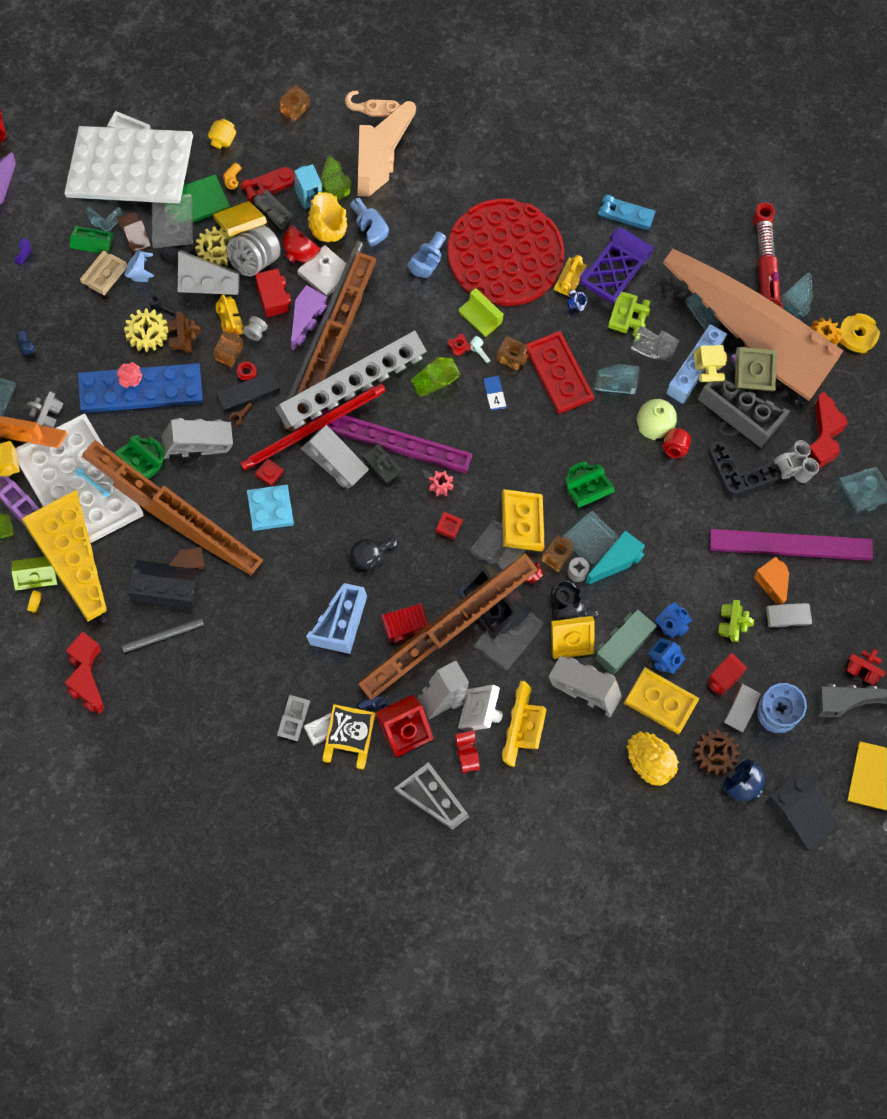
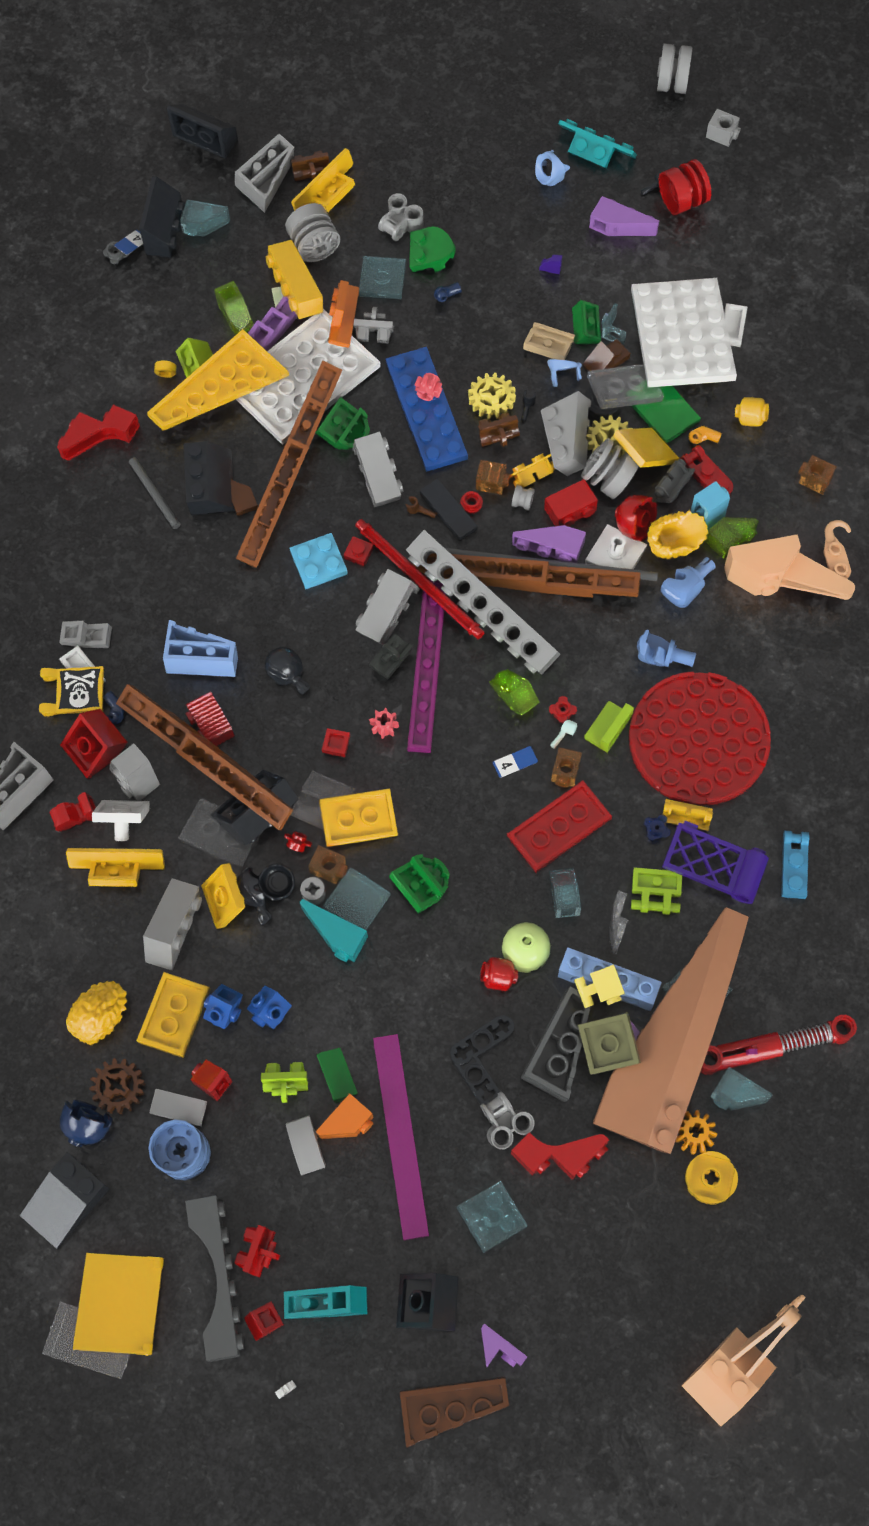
camera: 90 degrees right, 0 degrees up
medium azure hinge [76,468,110,497] -> none
sand green brick [595,610,657,676] -> none
none -> green slope [316,1048,358,1103]

